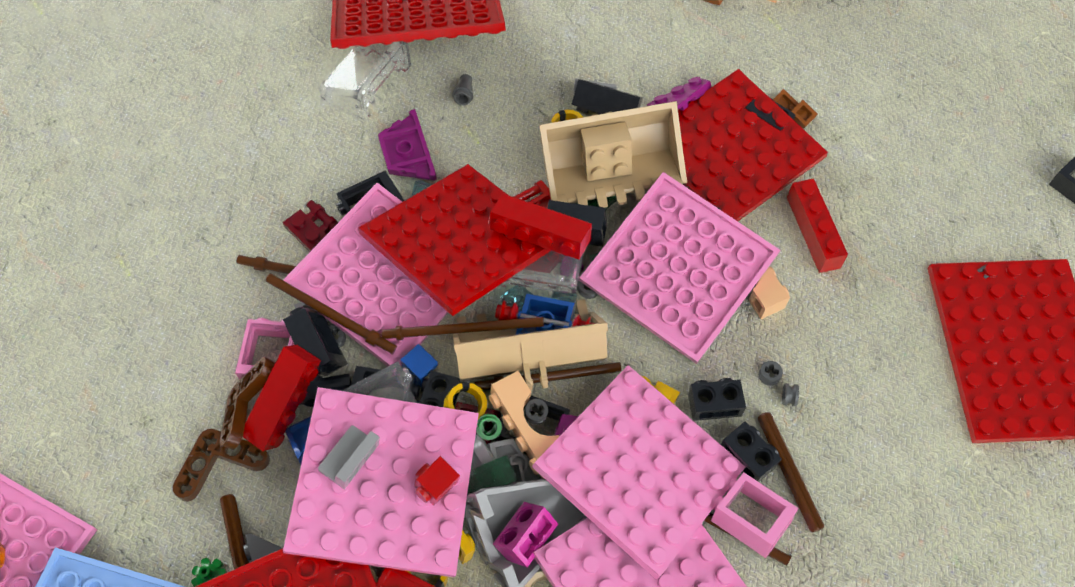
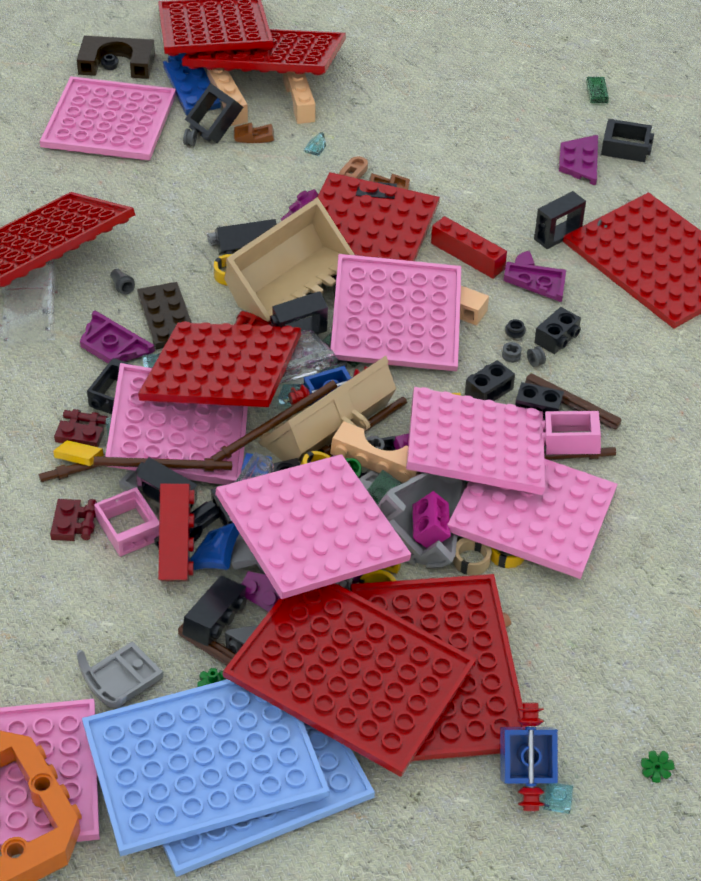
camera: 35 degrees left, 15 degrees down
reddish brown beam [173,429,270,502] -> none
reddish brown beam [220,357,276,450] -> none
light grey panel [318,426,380,490] -> none
red brick [414,456,460,506] -> none
red brick [490,194,592,260] -> none
tan brick [581,122,632,181] -> none
none -> dark red plate [50,499,97,541]
none -> yellow tile [53,440,104,466]
none -> light grey piece [76,641,163,709]
none -> dark brown plate [137,282,192,350]
none -> black brick [182,575,247,646]
none -> clear light blue slope [304,132,326,156]
none -> nougat plate [339,156,368,179]
none -> magenta wing [503,262,566,302]
none -> black plate [505,319,526,338]
none -> magenta tile [515,251,535,265]
none -> black window [534,191,586,249]
none -> black brick [534,307,581,354]
none -> magenta wing [559,135,598,185]

